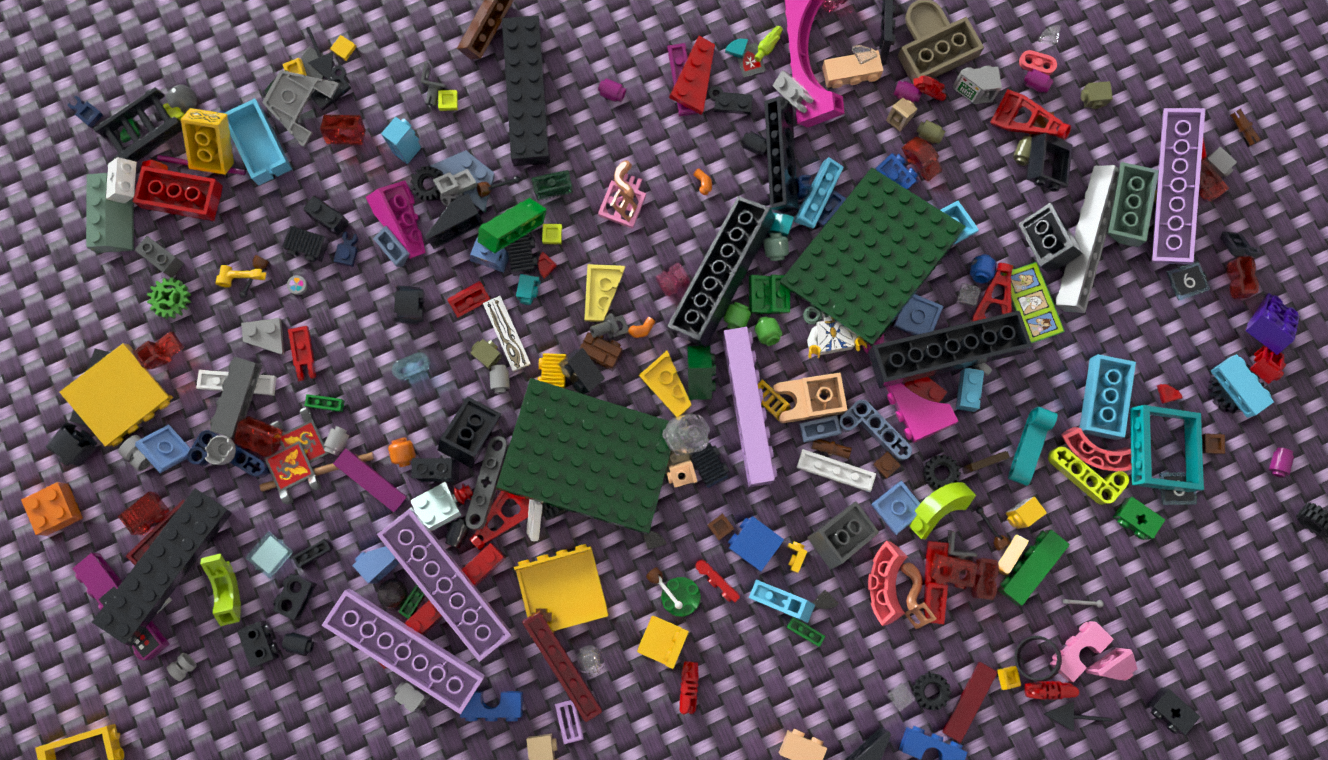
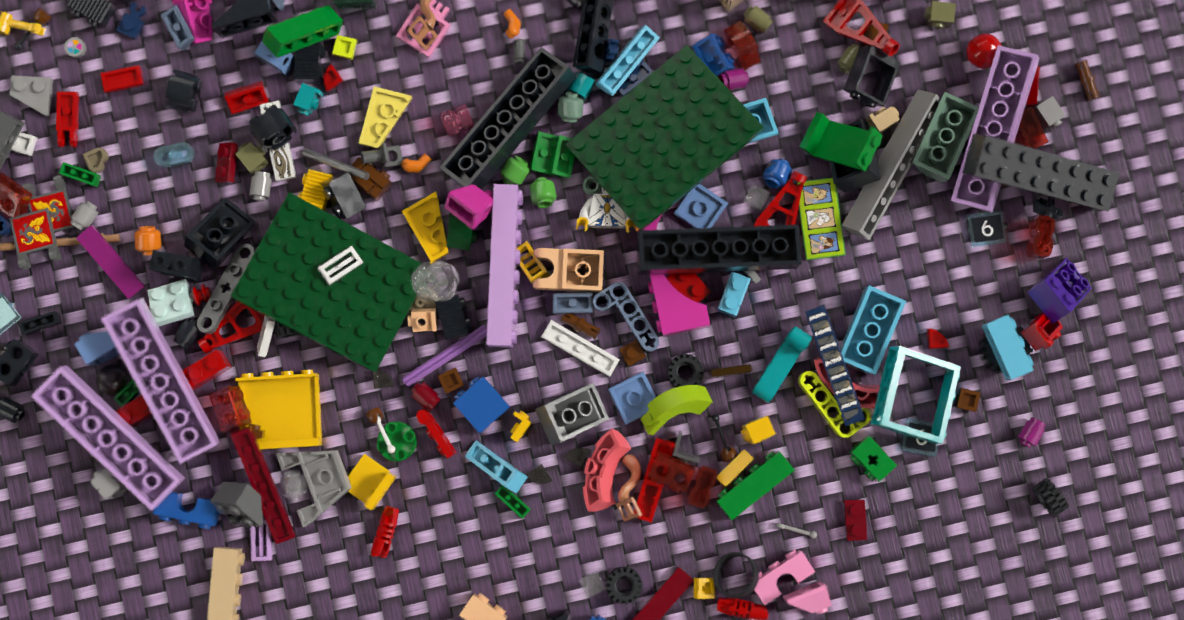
camera: 10 degrees right, 5 degrees up
none -> dark tan tile [82,148,109,174]
none -> red tile [100,65,144,93]
none -> clear red brick [209,386,252,432]
none -> dark grey slope [210,482,263,528]
none -> dark red plate [215,142,238,184]
none -> black brick [249,105,297,152]
none -> light grey wing [276,450,352,527]
none -> flat silver bar [303,148,370,180]
none -> white tile [318,246,363,285]
none -> medium lavender axle [402,325,487,387]
none -> dark red brick [411,382,441,411]
none -> dark pink torso [444,185,494,229]
none -> dark grey pin [512,39,528,65]
none -> clear smoke tile [564,448,591,467]
none -> magenta brick [718,68,749,90]
none -> green panel [799,112,883,172]
none -> tile [805,305,865,426]
none -> dark red plate [844,499,867,541]
none -> tan brick [866,106,900,133]
none -> black brick [962,134,1120,212]
none -> red piece [966,33,1001,69]

